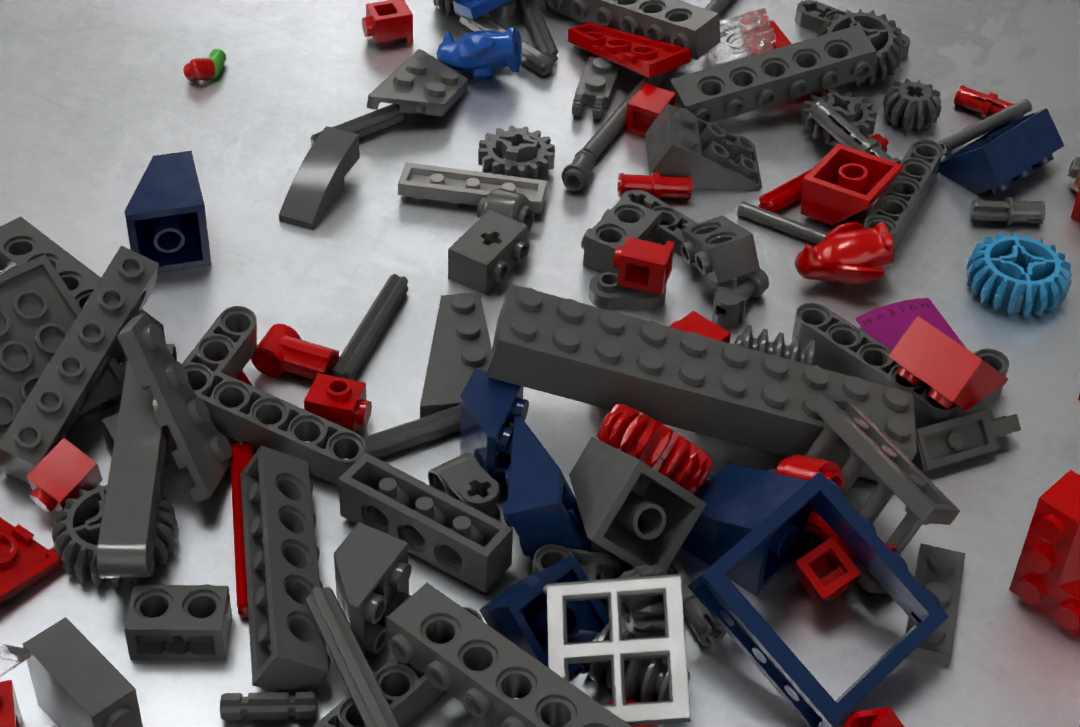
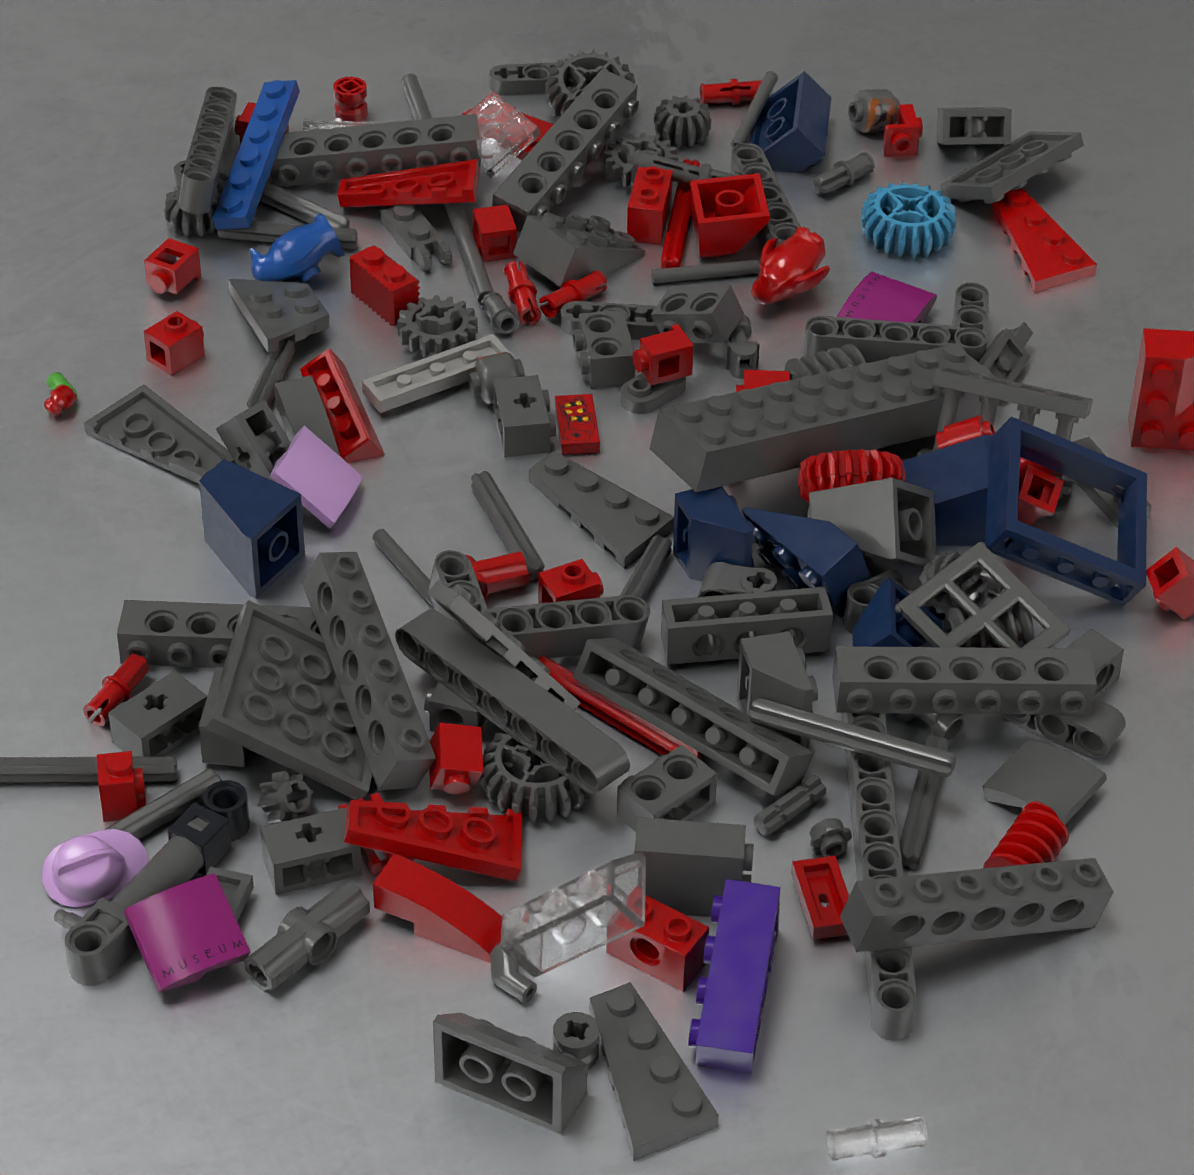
camera: 40 degrees left, 0 degrees up
red slope [888,316,1008,411] -> none
none -> dark grey wing [83,384,237,484]
none -> red brick [144,311,205,376]
none -> dark grey brick [216,399,291,482]
none -> lavender slope [269,425,363,528]
none -> red slope [300,348,385,463]
none -> red brick [349,245,420,326]
none -> dark grey piece [372,529,434,608]
none -> red pin [504,261,541,325]
none -> red tile [555,394,600,455]
none -> red brick [627,166,673,246]

